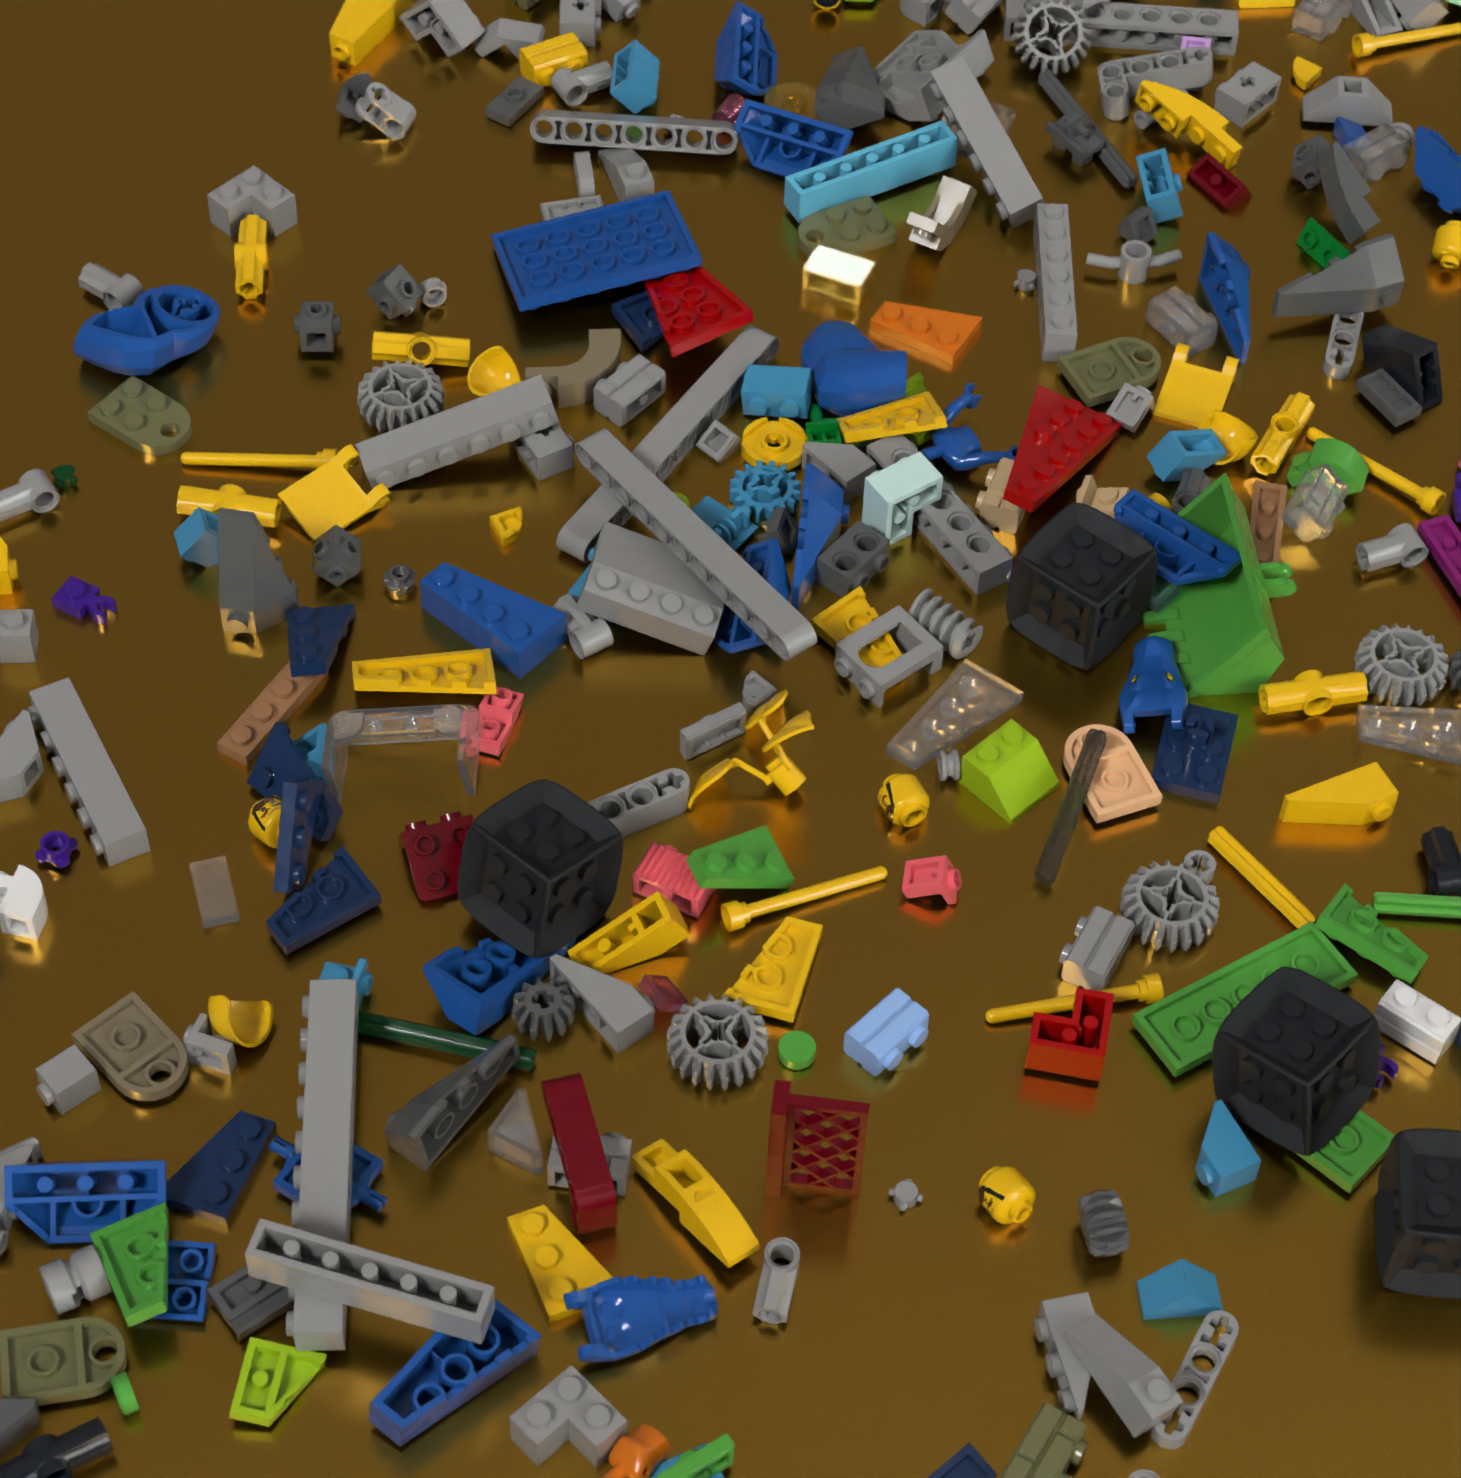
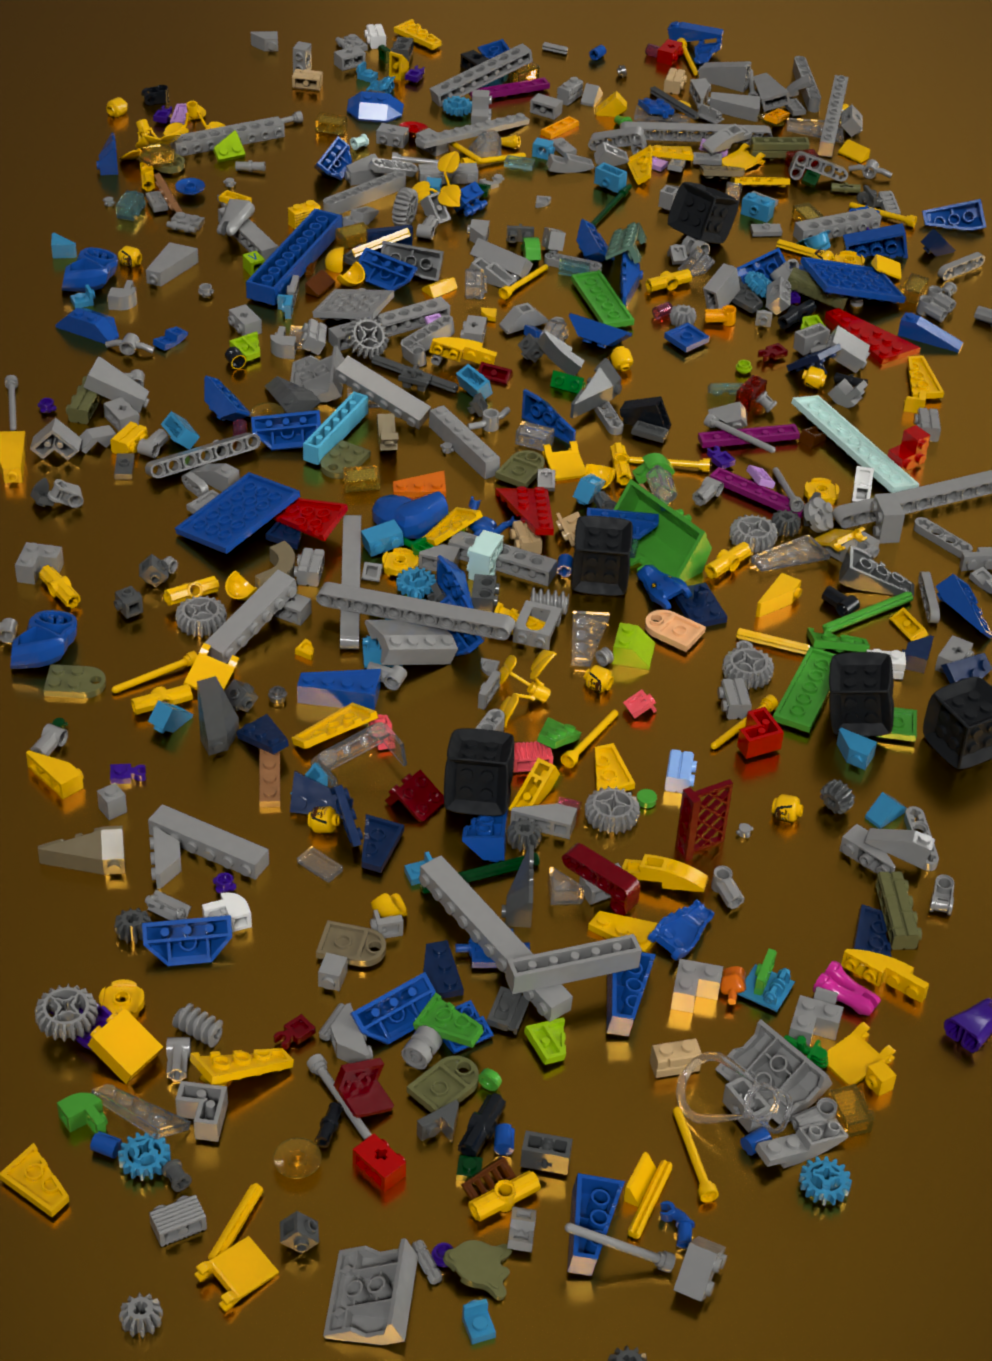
camera: 35 degrees left, 10 degrees down
clear smoke axle [1034,728,1107,885] -> none

